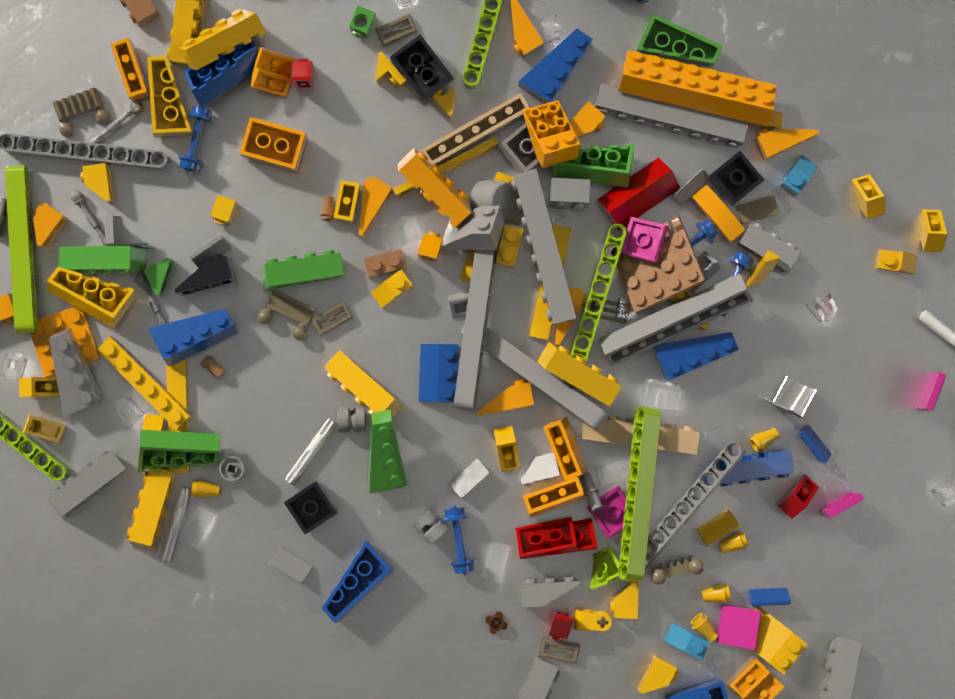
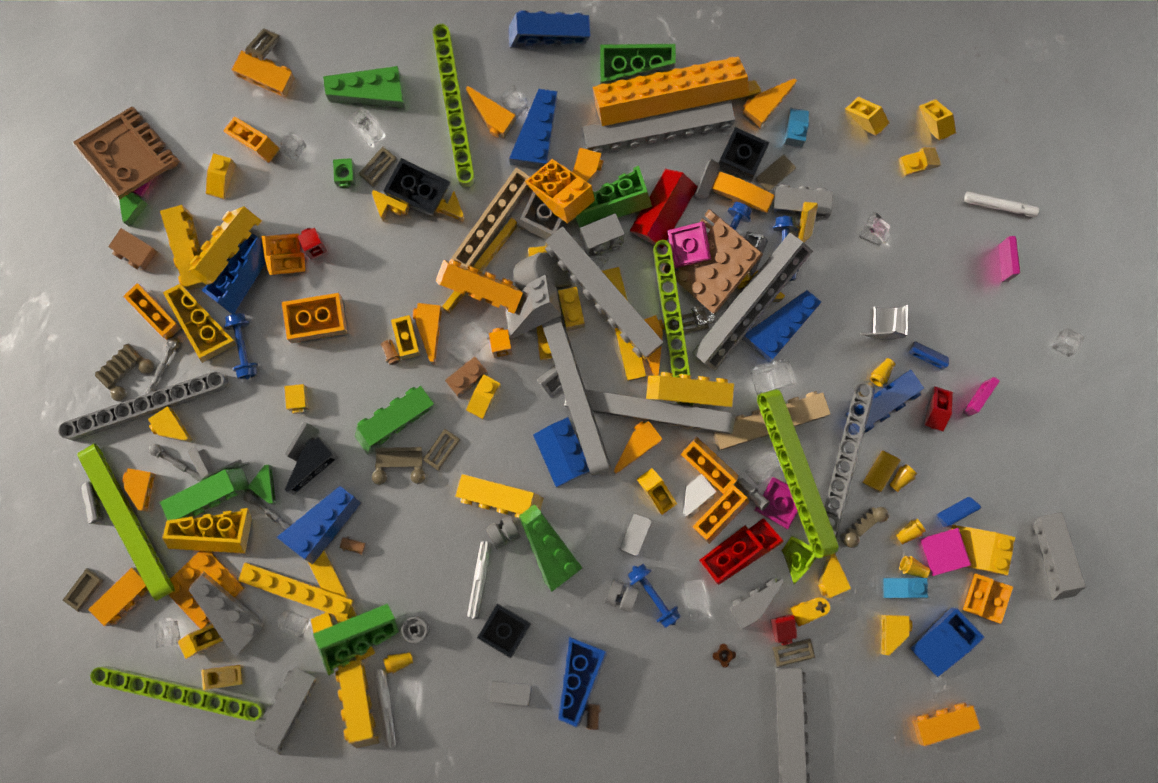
camera: 25 degrees left, 5 degrees down
none -> medium nougat pin [586,704,601,730]

